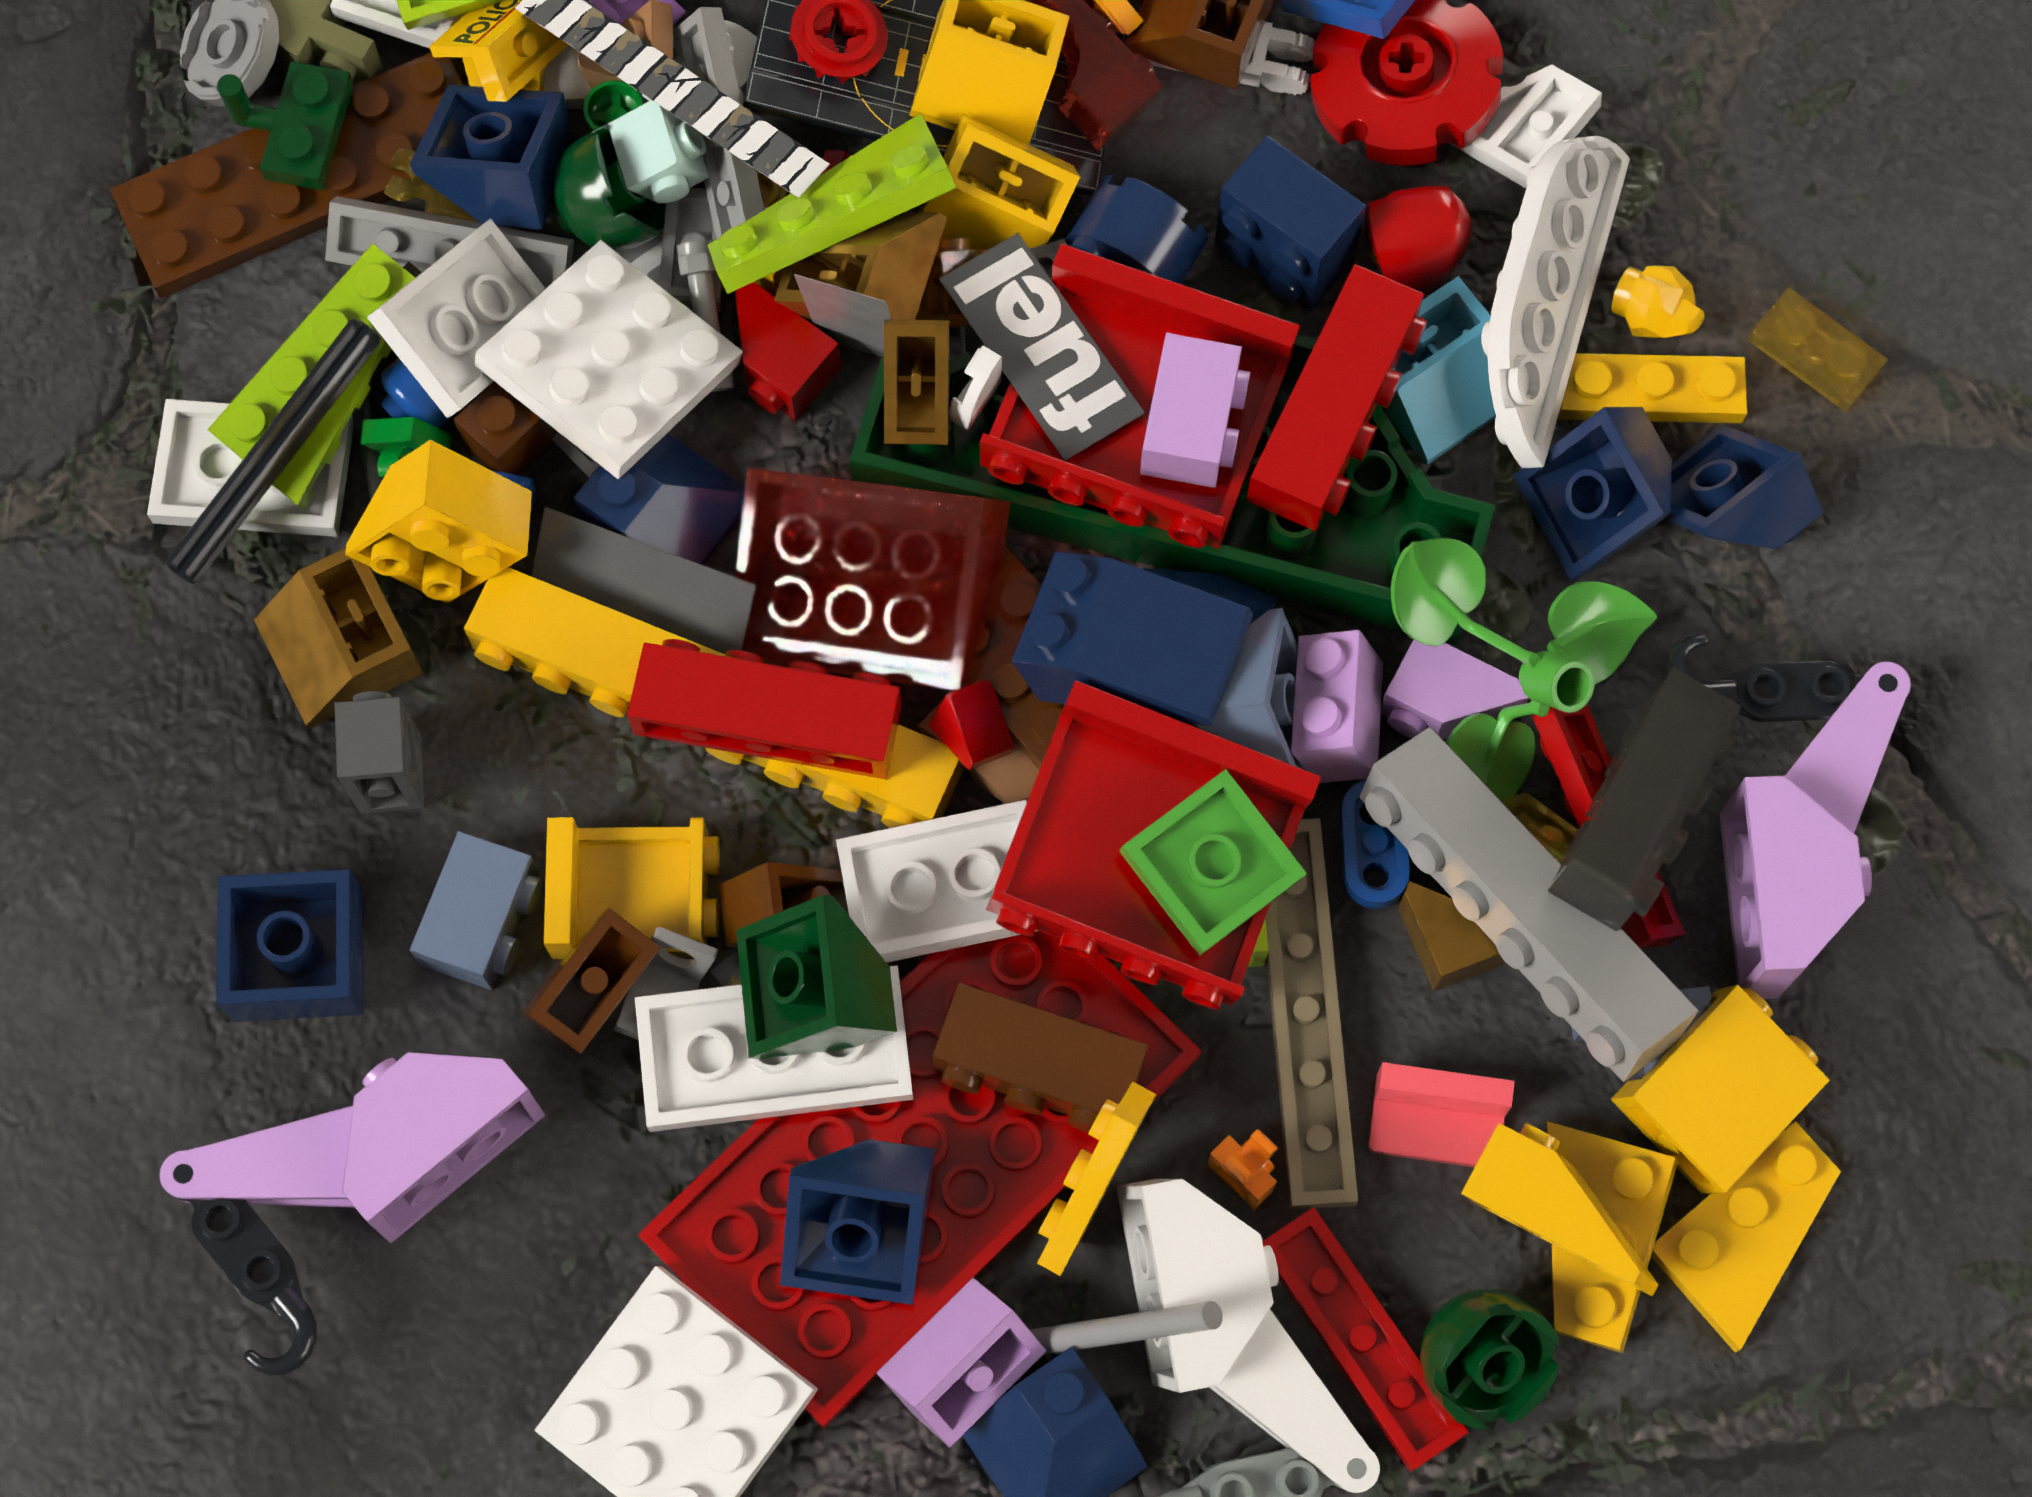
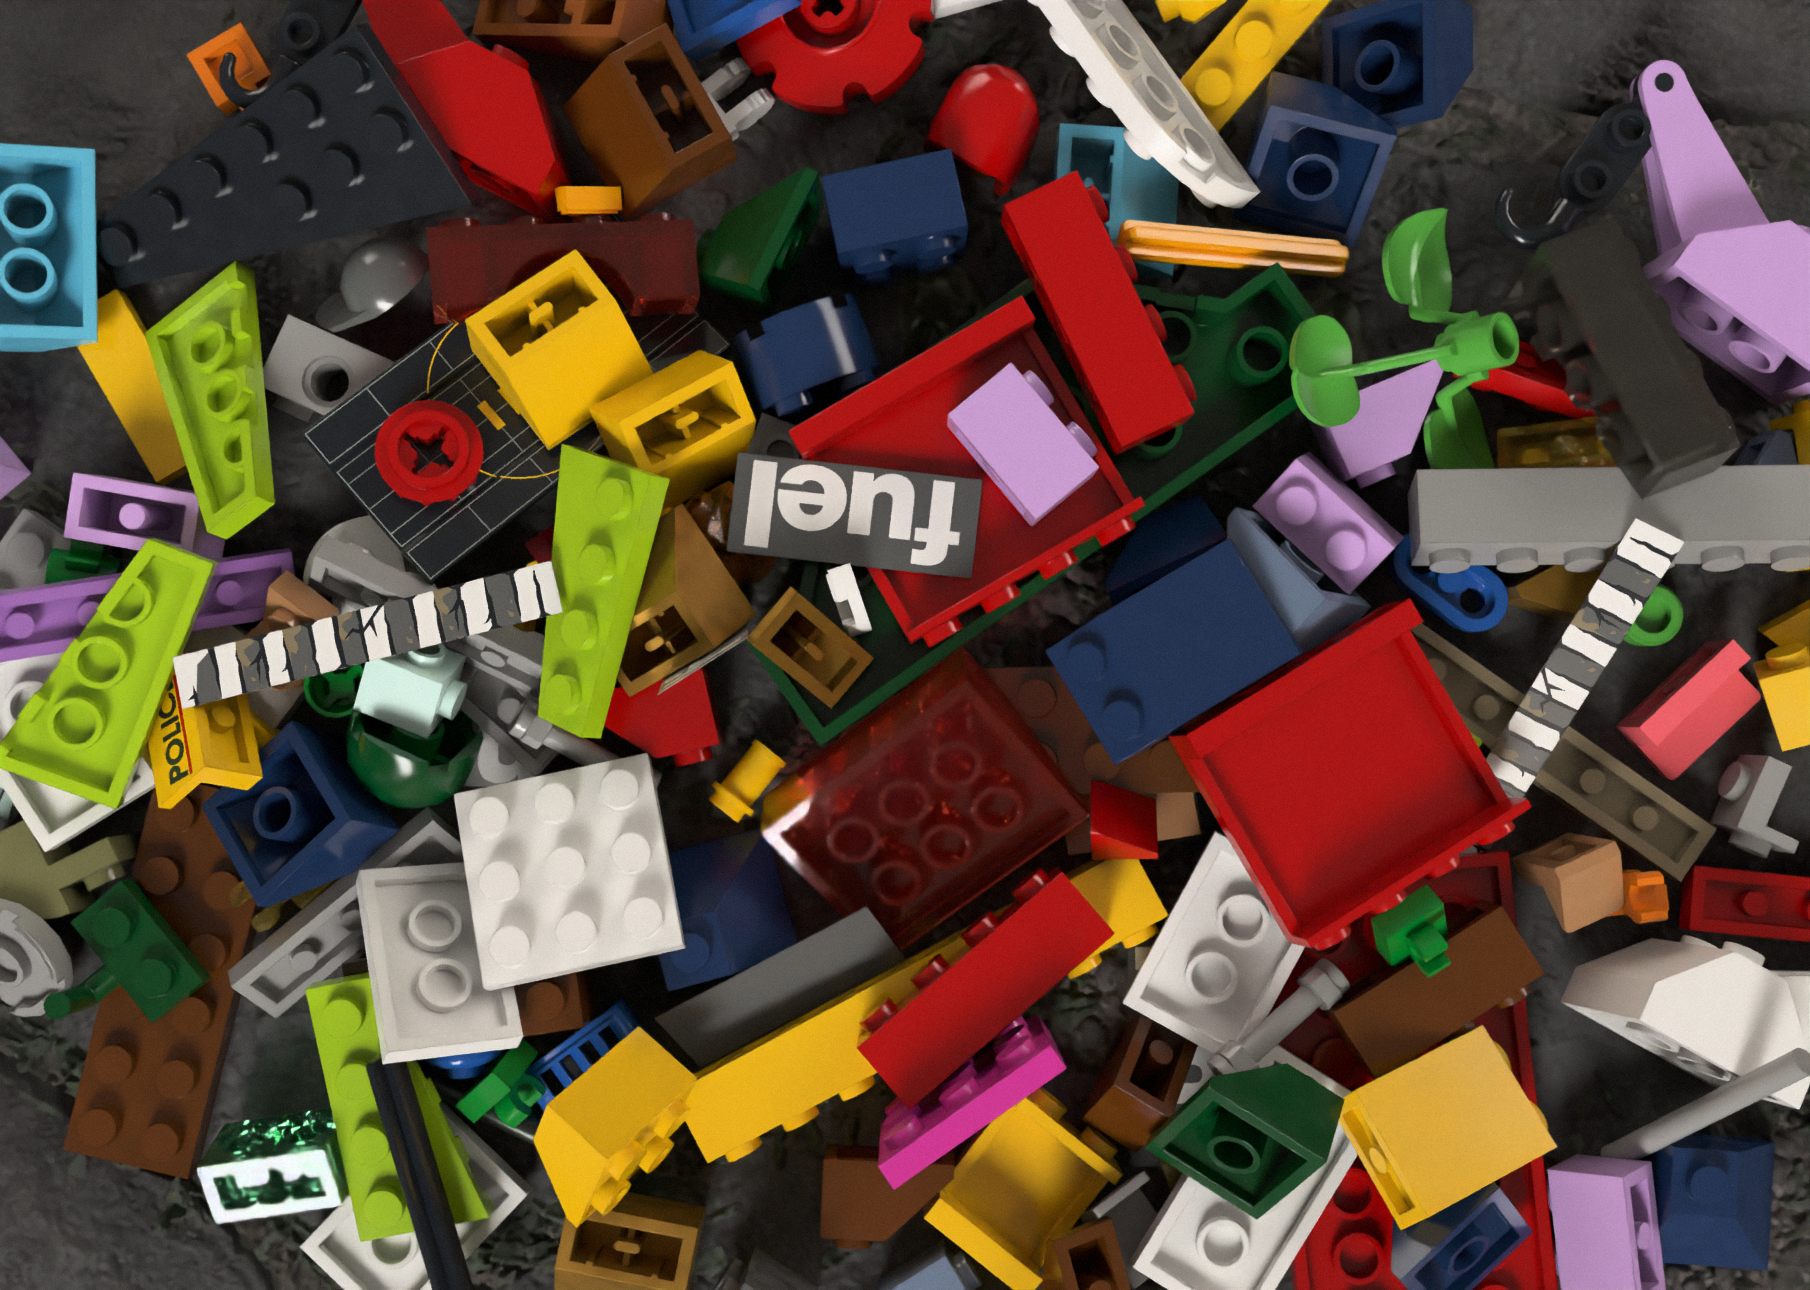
camera: 50 degrees left, 15 degrees up
yellow plate [1037,1081,1156,1276] -> none
bright green plate [1119,769,1307,956] -> none
none -> clear green brick [196,1108,349,1224]
none -> dark green slope [693,167,824,318]
none -> yellow pin [708,739,787,823]
none -> reddish brown slope [820,1144,955,1250]
none -> dark pink plate [878,1012,1067,1190]
none -> light orange axle [1116,220,1349,278]
none -> light grey bar [1207,958,1350,1076]
none -> yellow panel [1339,1025,1557,1230]
none -> green tile [1371,884,1451,978]
none -> sticker [1460,518,1684,854]
none -> medium nougat slope [1511,833,1624,933]
none -> bright green tile [1623,584,1683,647]
none -> light grey bracket [1710,755,1799,858]

